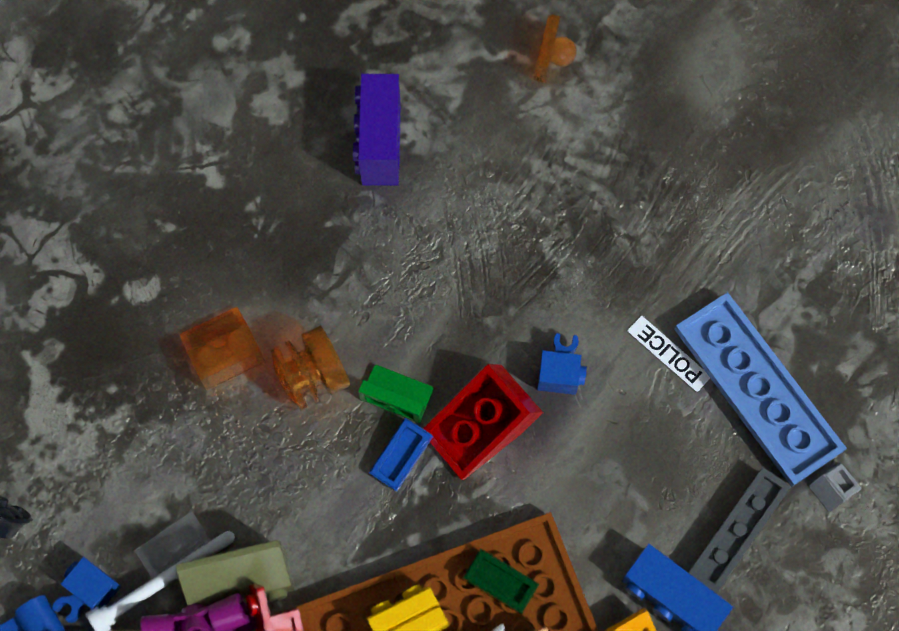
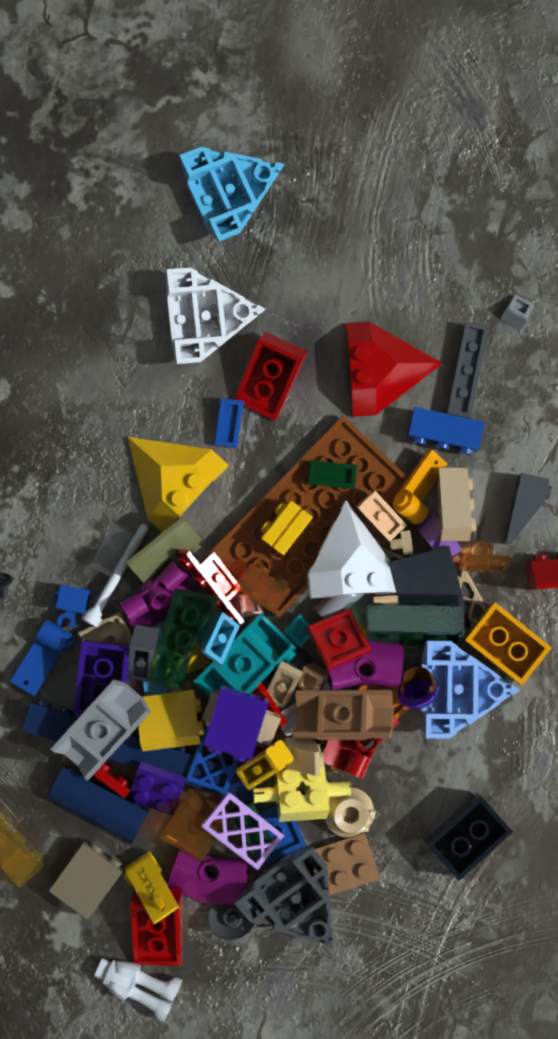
camera: 30 degrees left, 15 degrees up
clear orange slope [179,307,265,390] -> none
clear orange wheel [270,325,351,411] -> none
dark purple brick [353,74,401,186] -> none
green panel [358,365,434,424] -> none
clear orange tile [534,14,577,83] -> none
blue brick [537,333,587,395] -> none
white sticker [627,316,710,392] -> none
medium blue plate [674,292,847,487] -> none
none -> yellow wedge [128,437,229,533]
none -> white wedge [166,268,266,365]
none -> medium azure wedge [179,147,285,242]
none -> red wedge [346,322,443,417]

